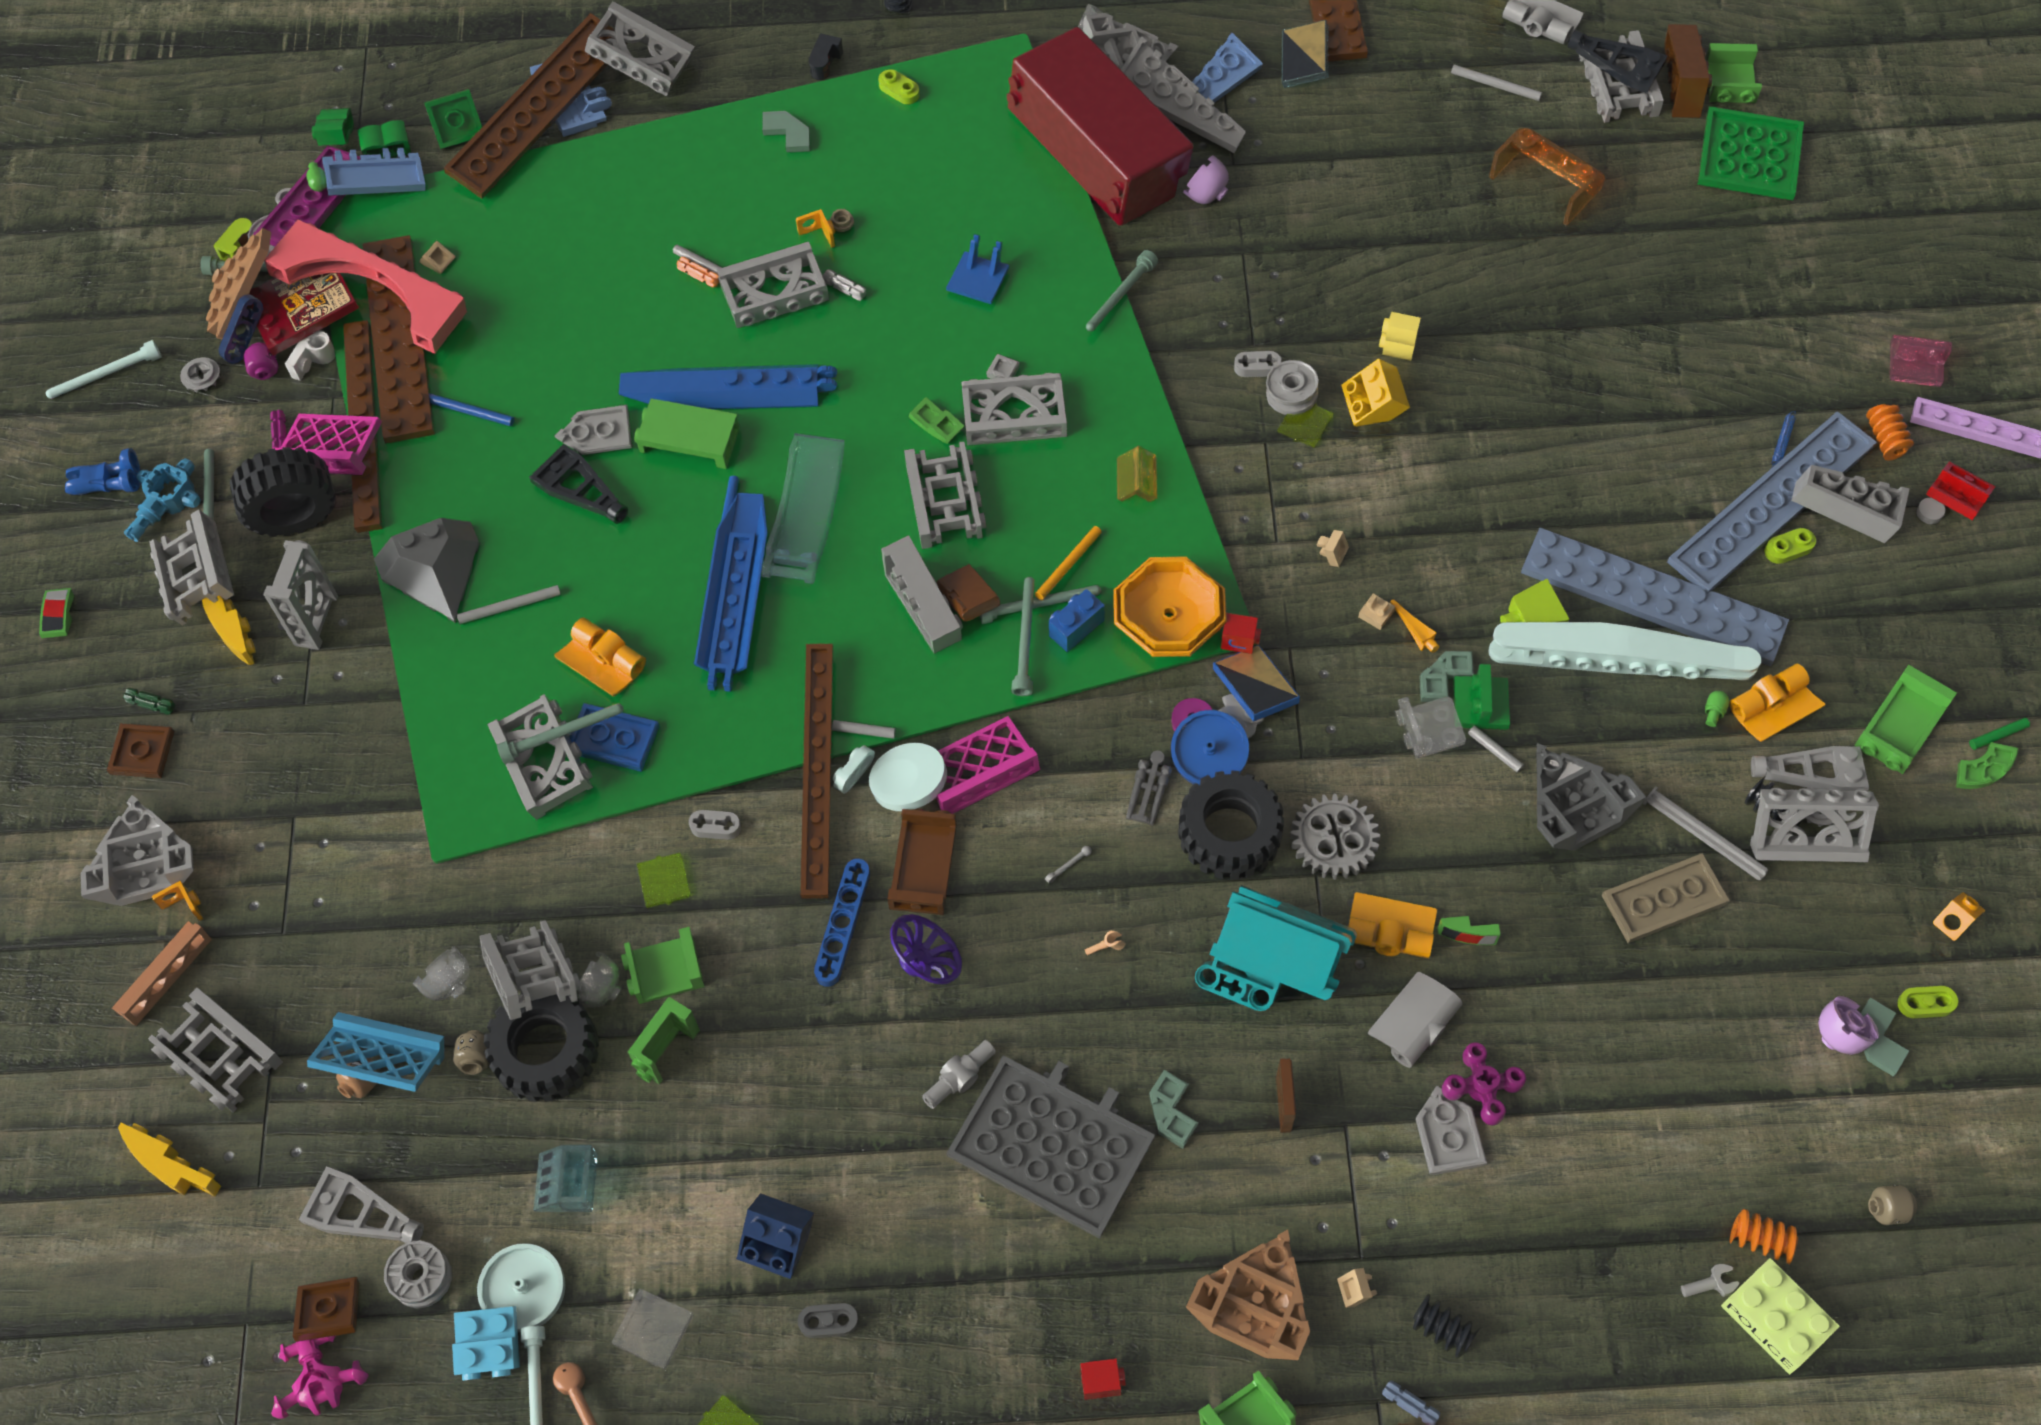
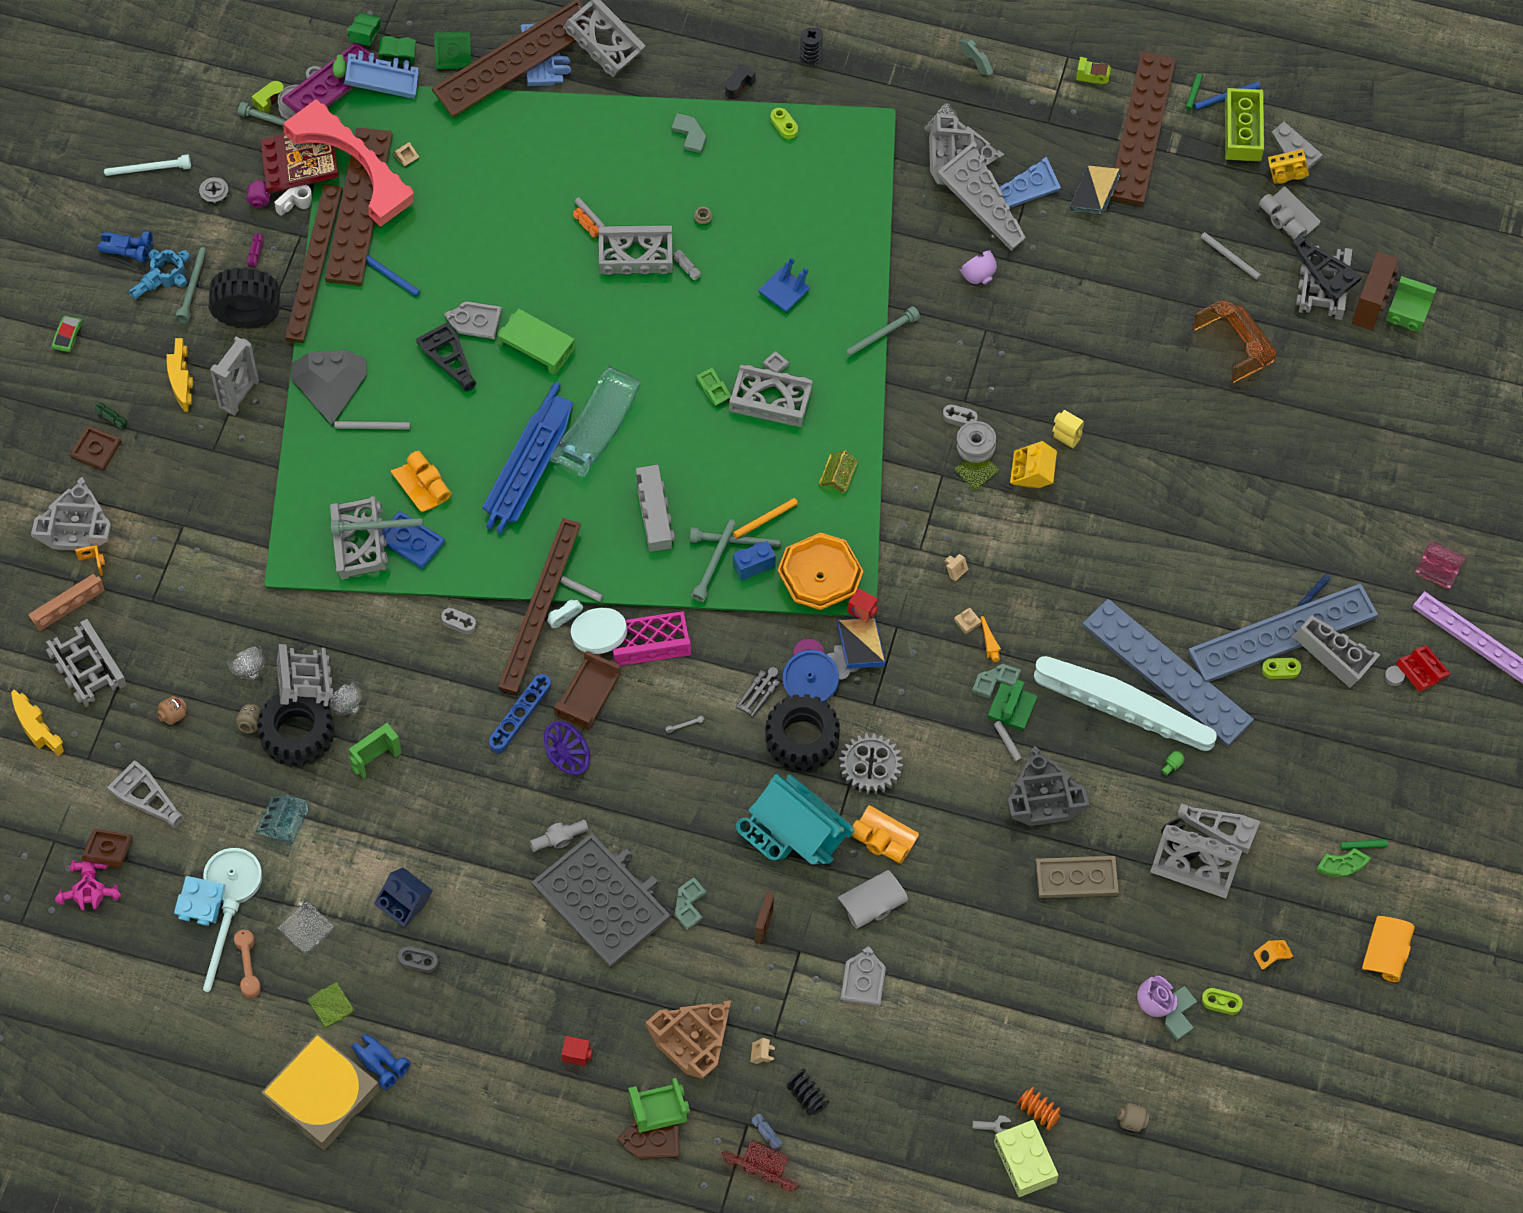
camera: 15 degrees right, 0 degrees up
light grey fence [149,509,234,626] -> none
medium nougat wing [206,228,271,340] -> none
dark blue beam [219,294,263,364] -> none
dark pink fence [273,414,382,475] -> none
dark azure fence [307,1012,444,1092] -> none
light grey wheel [384,1240,452,1309] -> none
blue hinge [619,364,837,410] -> none
bright green panel [621,927,705,1004] -> none
clear neon green piece [637,852,691,908] -> none
light orange bracket [796,209,835,248] -> none
light grey fence [904,442,986,549] -> none
reddish brown piece [936,564,1000,621] -> none
dark red container [1007,27,1193,226] -> none
light nougat hand [1085,931,1125,956] -> none
clear bracket [1395,697,1466,759] -> none
bright green slope [1437,916,1500,945] -> none
magenta gear [1442,1042,1526,1126] -> none
lime torso [1500,579,1569,623] -> none
light grey axle [1643,786,1768,880] -> none
green plate [1697,106,1804,200] -> none
light orange panel [1729,664,1825,742] -> none
bright green panel [1854,665,1957,774] -> none
orange piece [1866,404,1914,461] -> none

